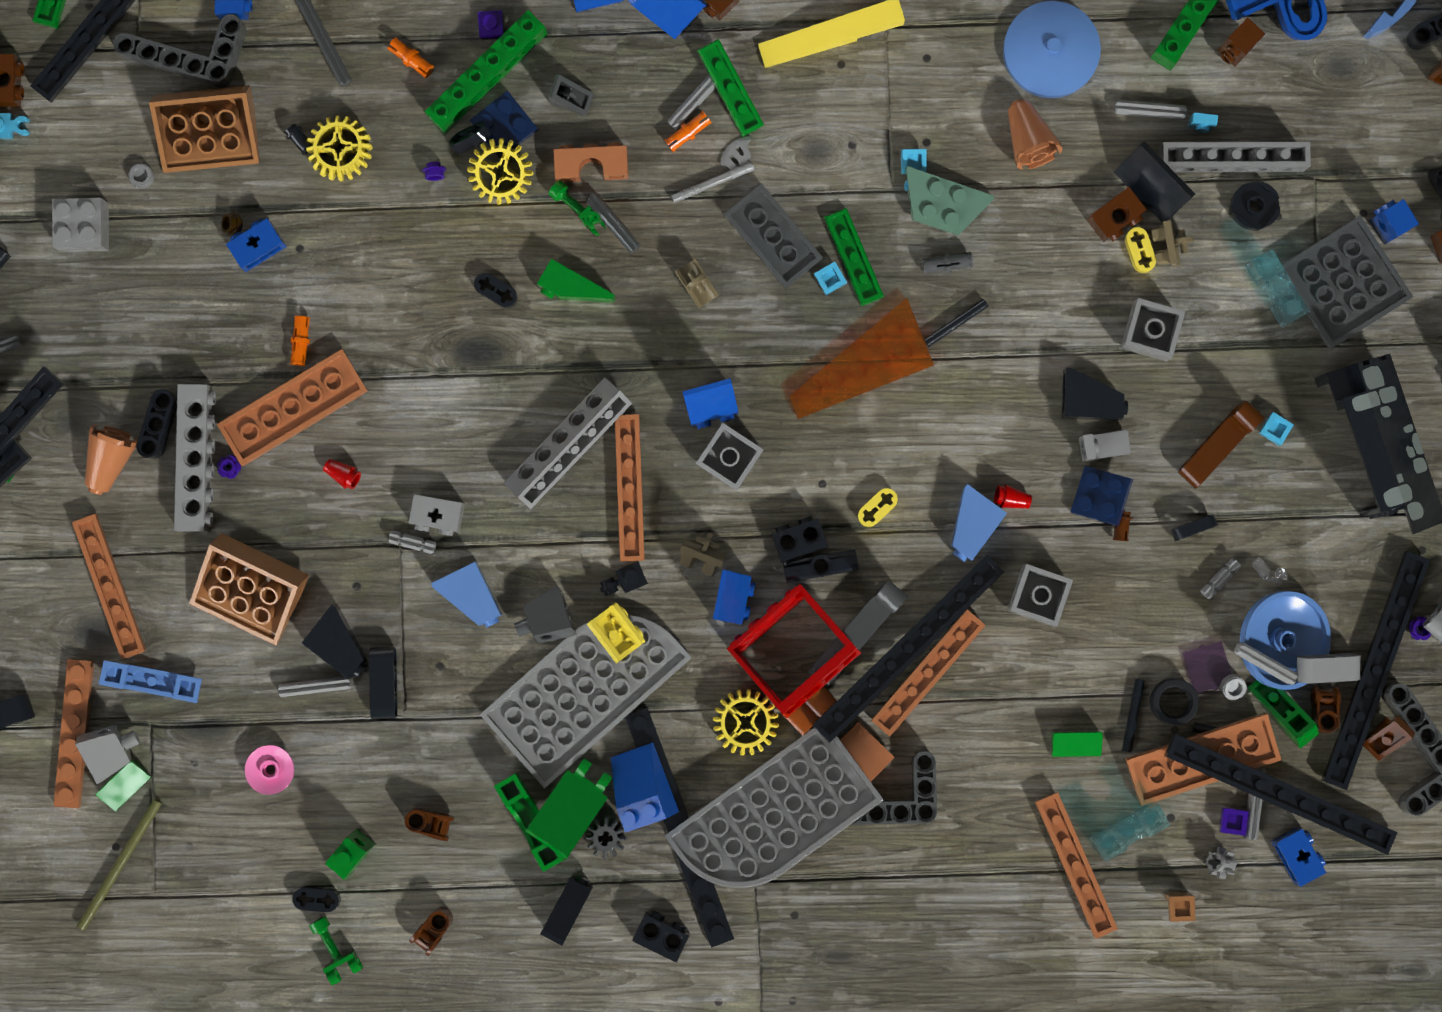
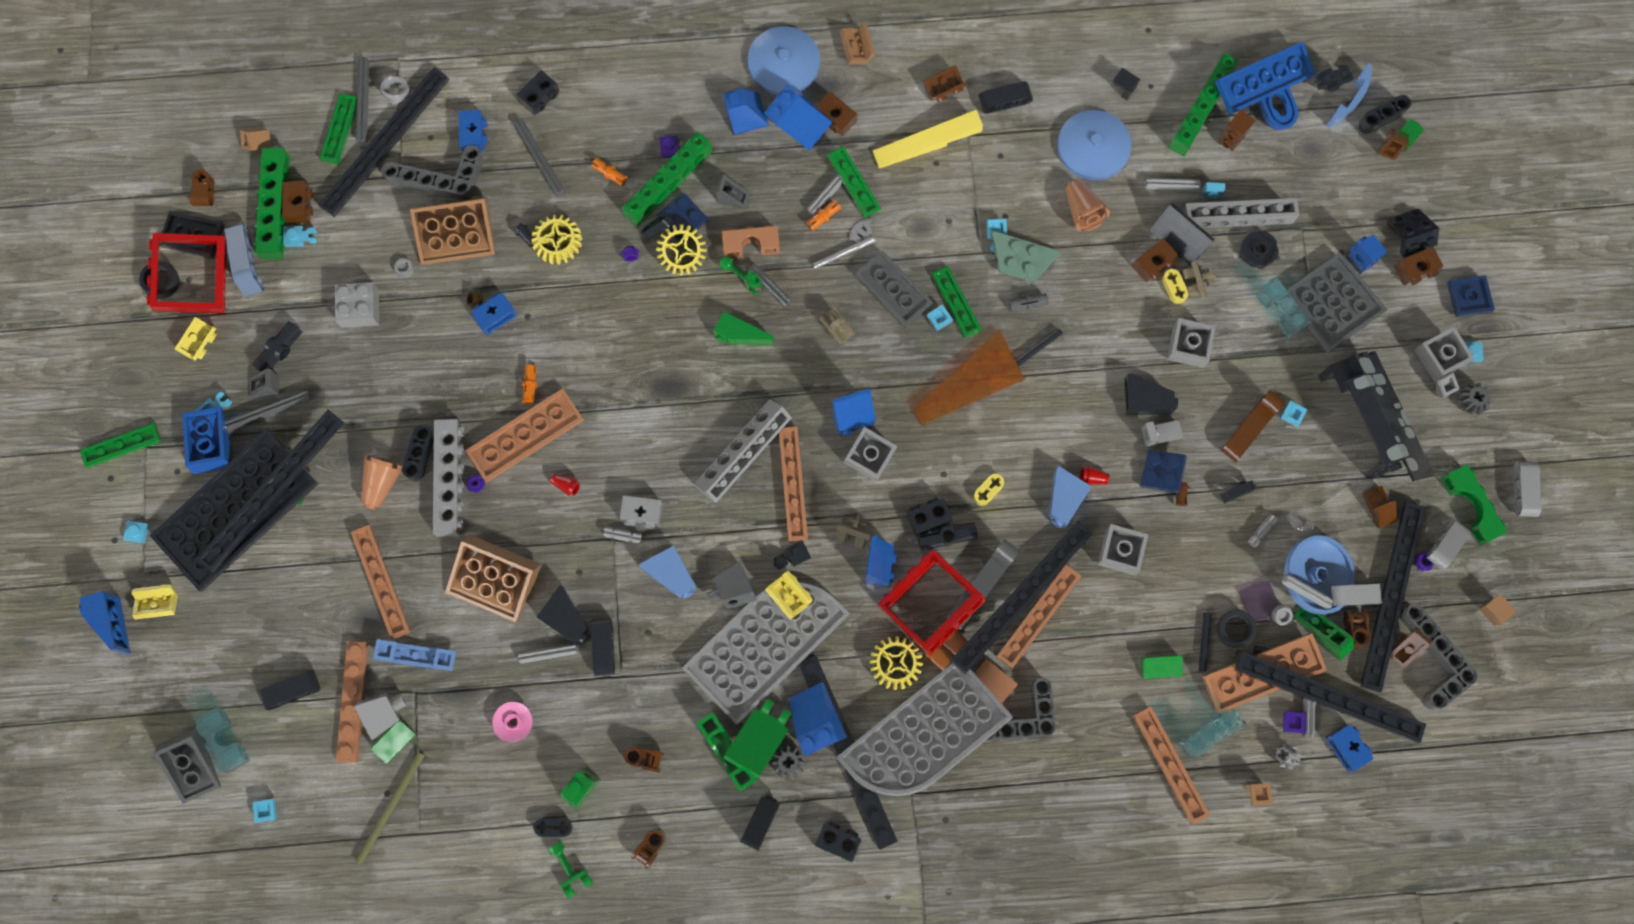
camera: 10 degrees left, 10 degrees down
black beam [474,273,518,308] -> none
none -> reddish brown slope [1362,486,1397,529]

